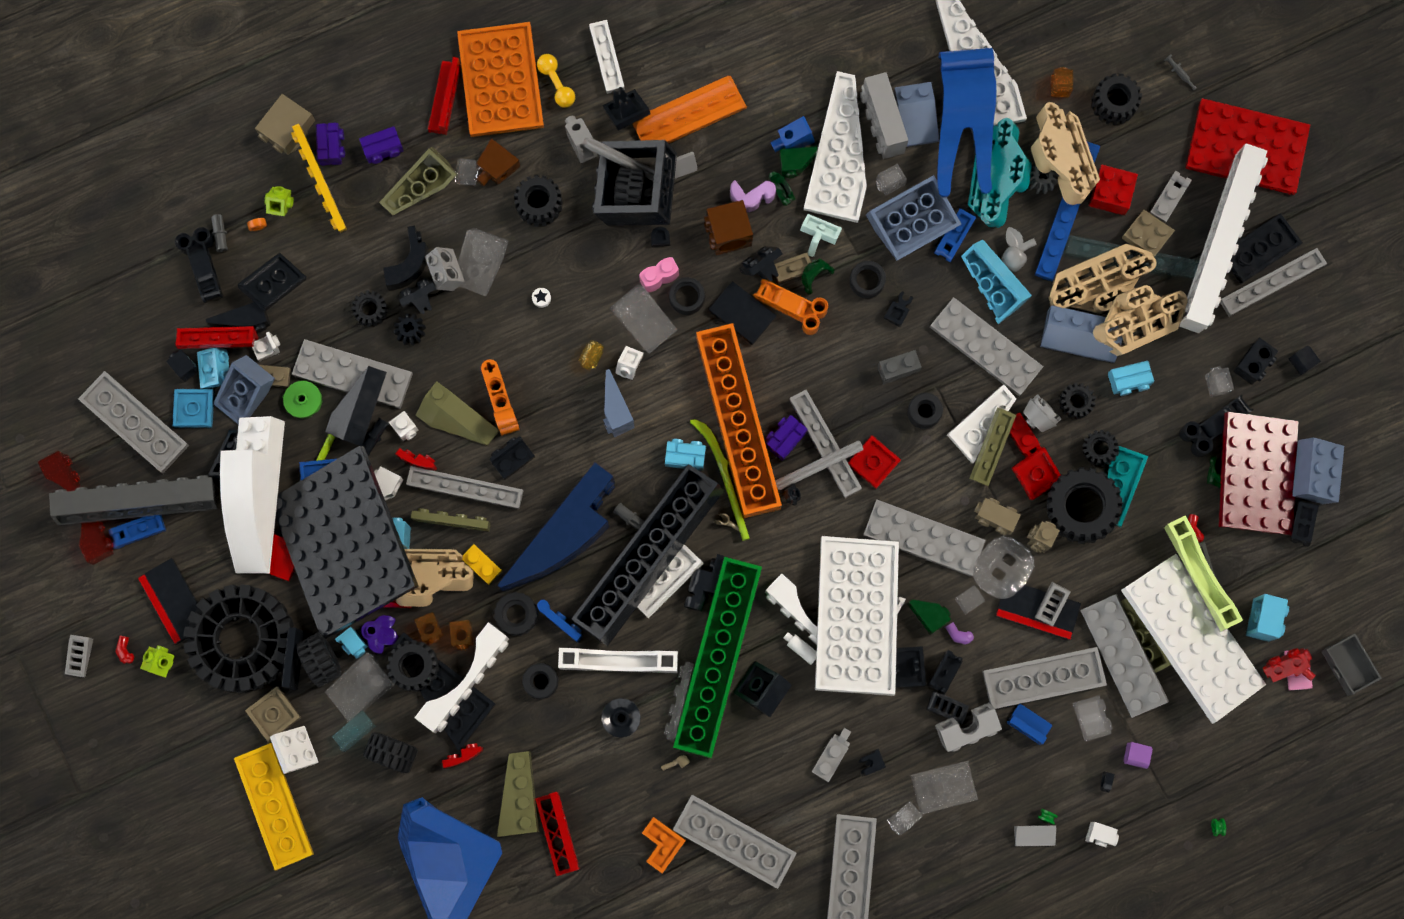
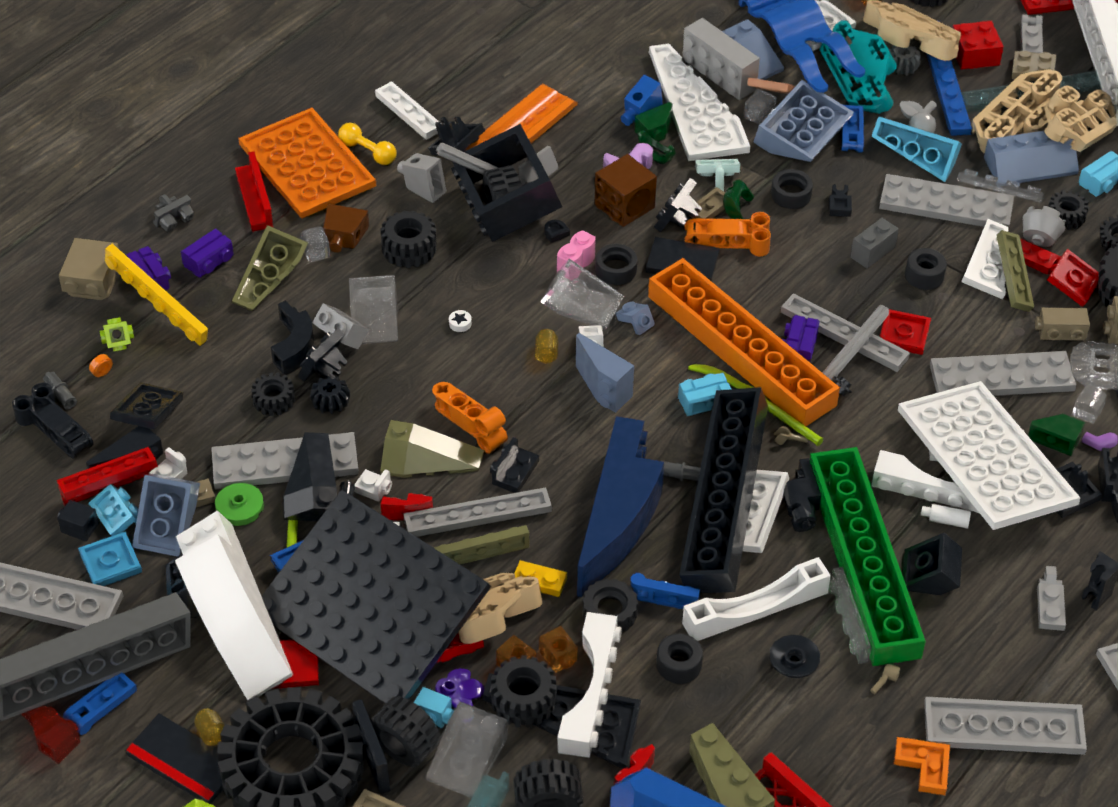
camera: 25 degrees left, 30 degrees down
none -> dark grey hips [153,194,194,232]
none -> clear yellow brick [194,709,224,746]
none -> sand blue bracket [615,302,655,335]
none -> nougat tile [747,77,796,94]
none -> clear plate [957,169,1045,203]

